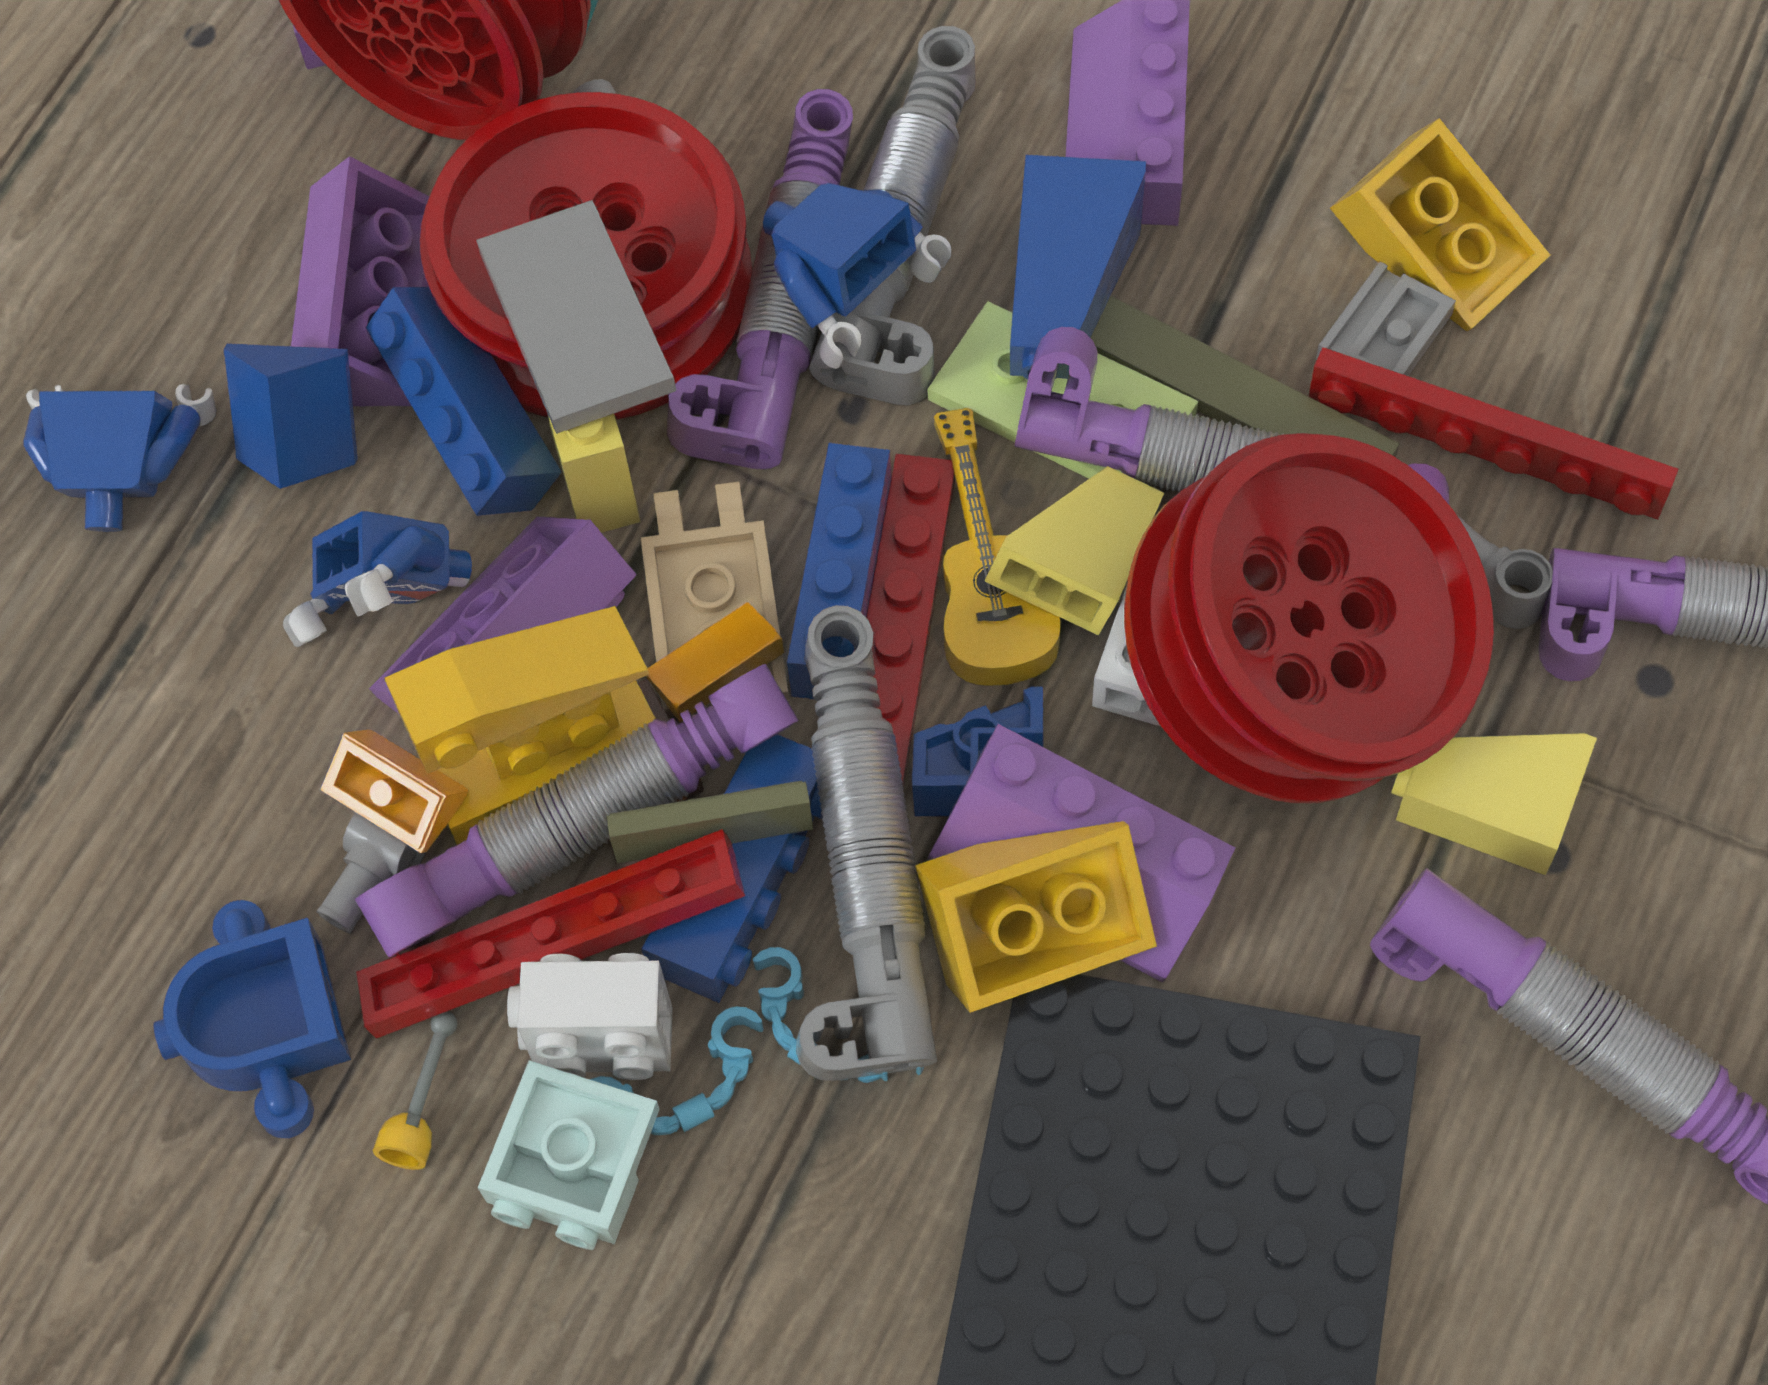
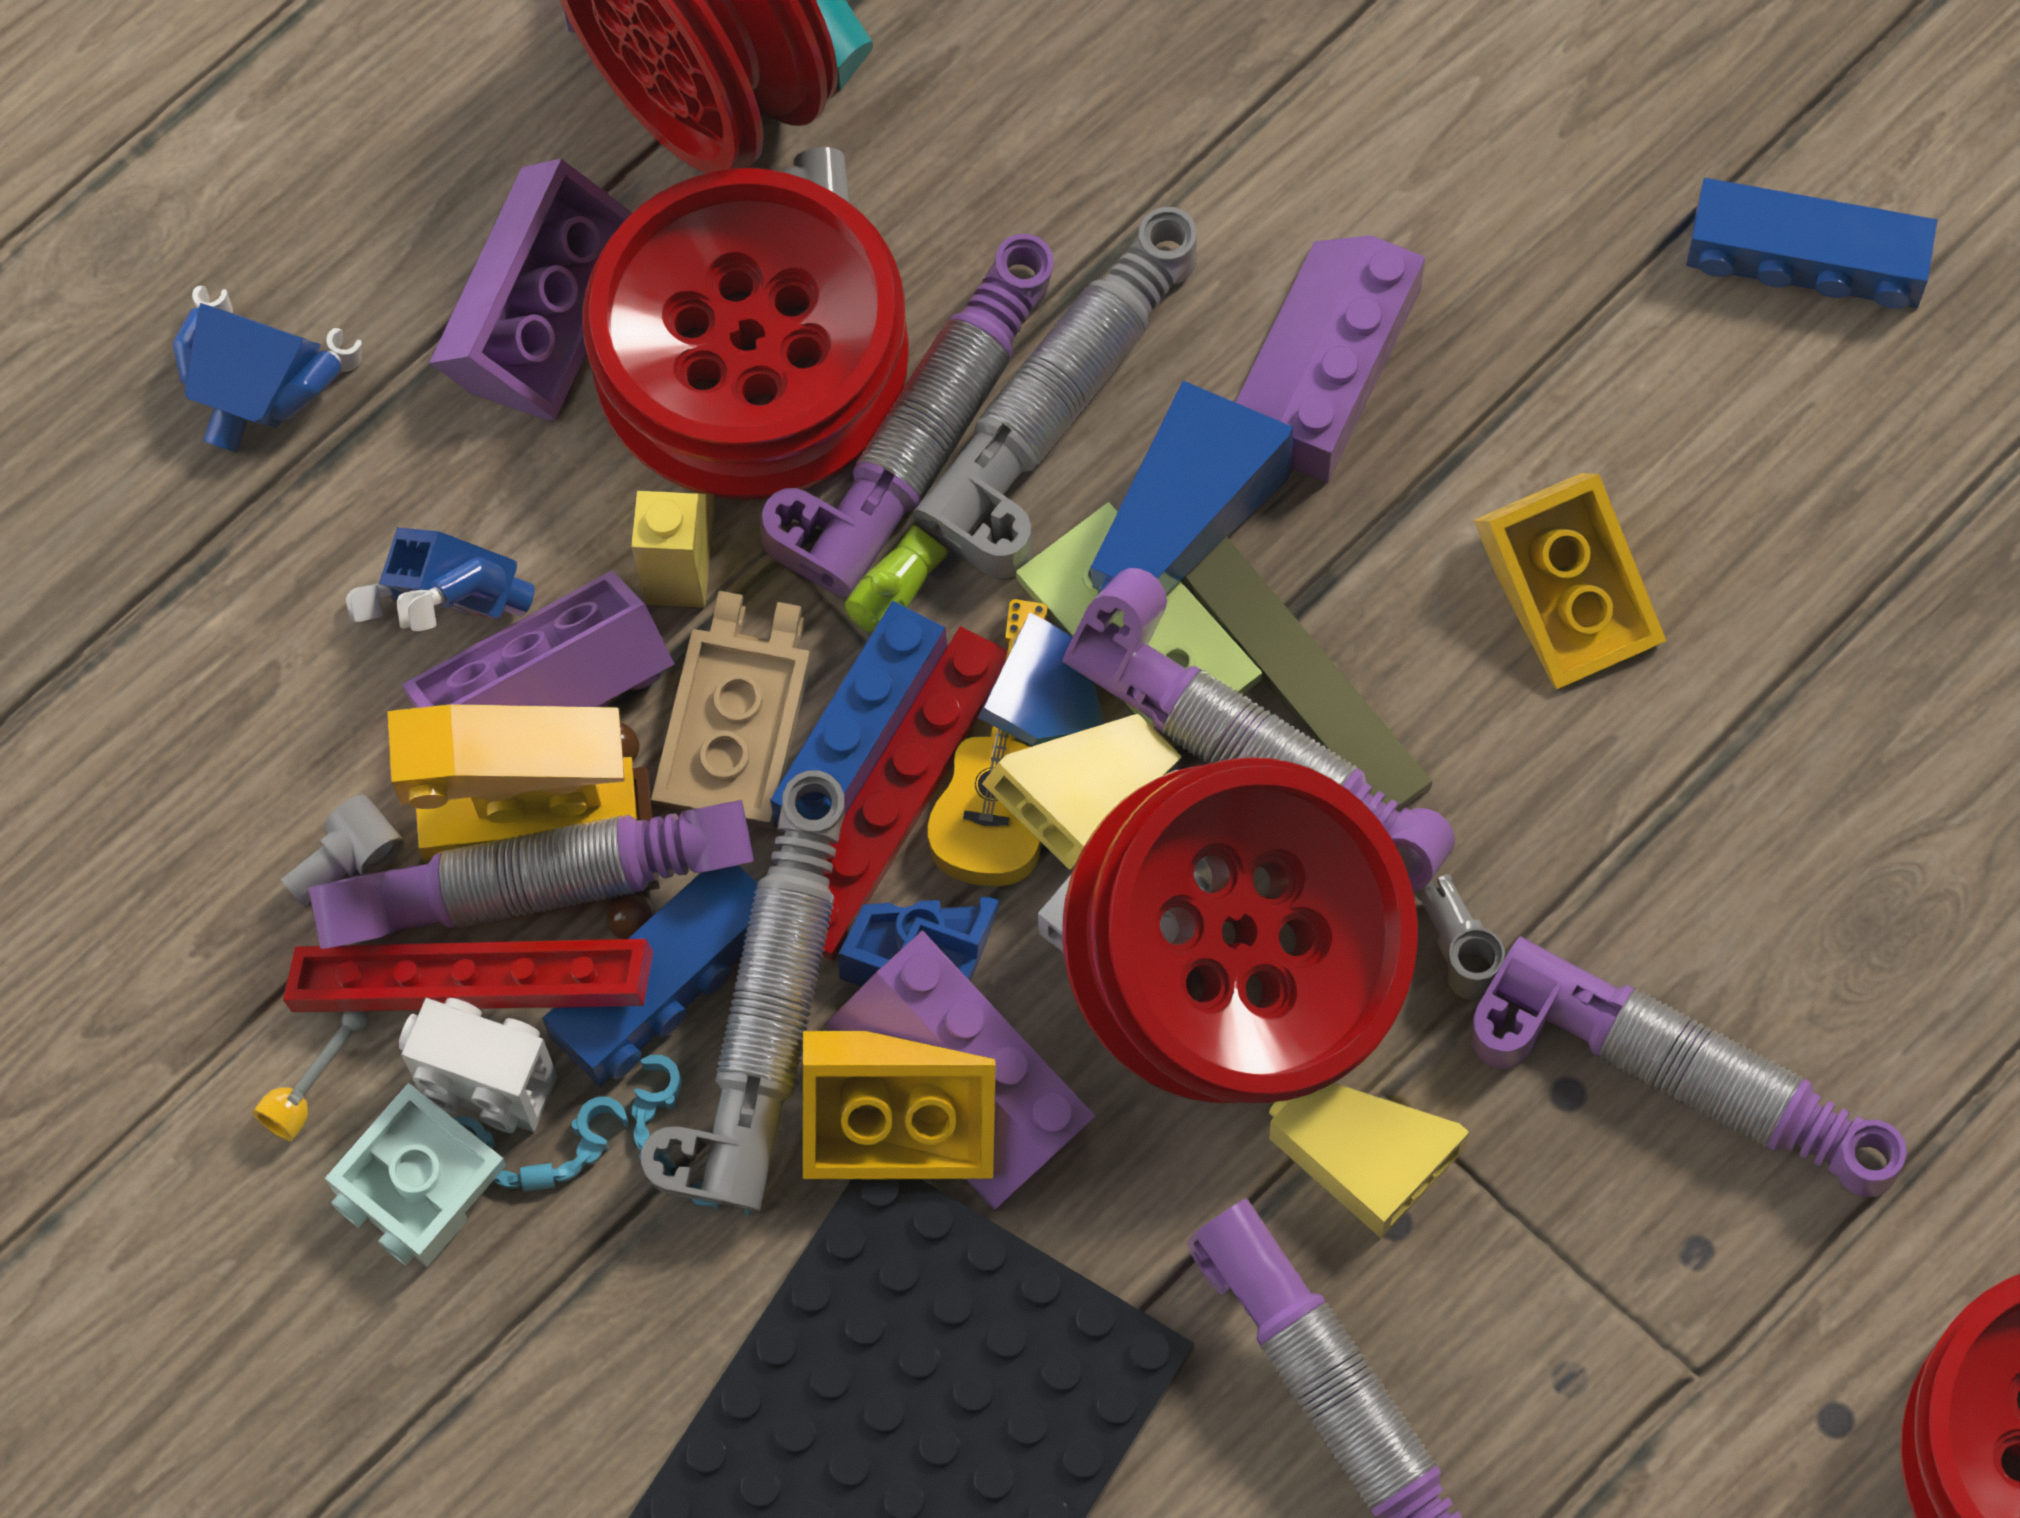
camera: 20 degrees right, 5 degrees up
blue piece [153,900,351,1138] -> none
blue slope [224,344,358,489] -> none
light orange slope [321,730,469,853] -> none
blue brick [365,286,562,516] -> none
light grey tile [476,200,676,434] -> none
olive tile [606,780,813,864] -> none
light orange slope [646,602,784,723] -> none
blue torso [763,183,951,369] -> none
red plate [1308,347,1679,520] -> none
light grey plate [1316,262,1456,376] -> none
none -> lime piece [844,525,947,634]
none -> blue slope [978,612,1104,747]

